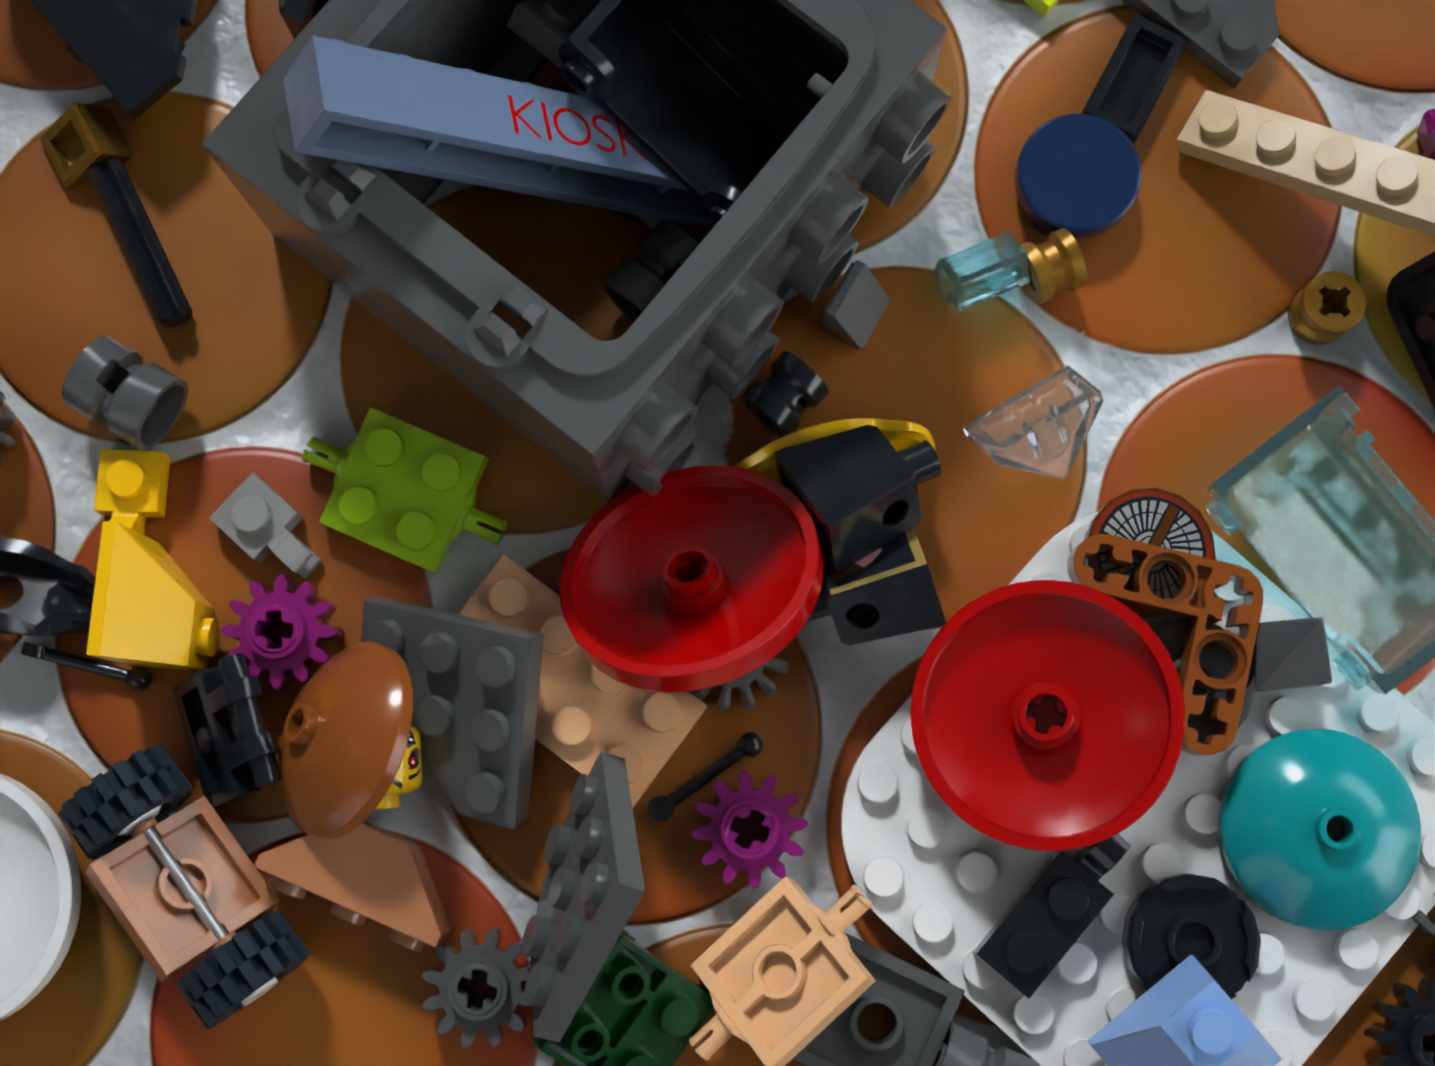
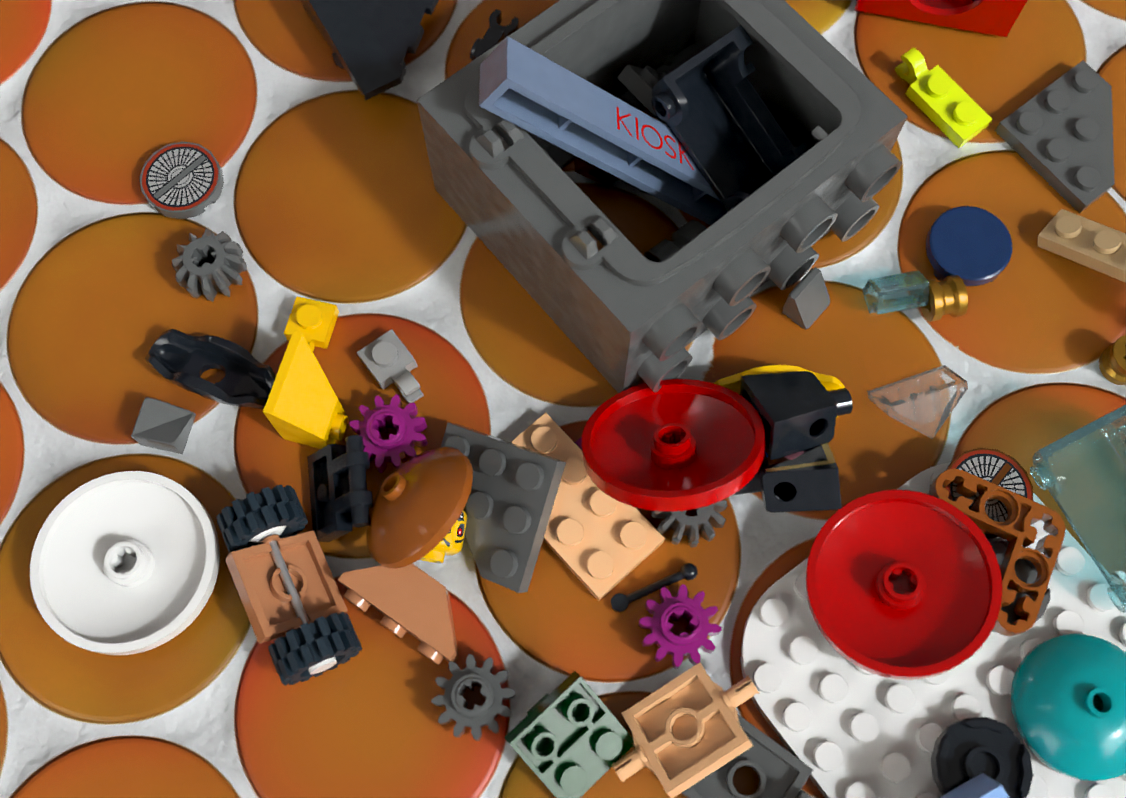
camera: 10 degrees right, 10 degrees down
black hinge [20,642,152,691] -> none
pearl gold slope [39,102,133,190] -> none
dark grey wheel [62,336,188,451] -> none
black axle [89,158,192,328] -> none
lime plate [302,407,508,574] -> none
dark grey plate [522,752,645,1042] -> none
black wheel [741,351,829,438] -> none
black plate [973,834,1131,999] -> none
black tile [1081,13,1189,144] -> none
dark grey slope [1250,617,1332,692] -> none

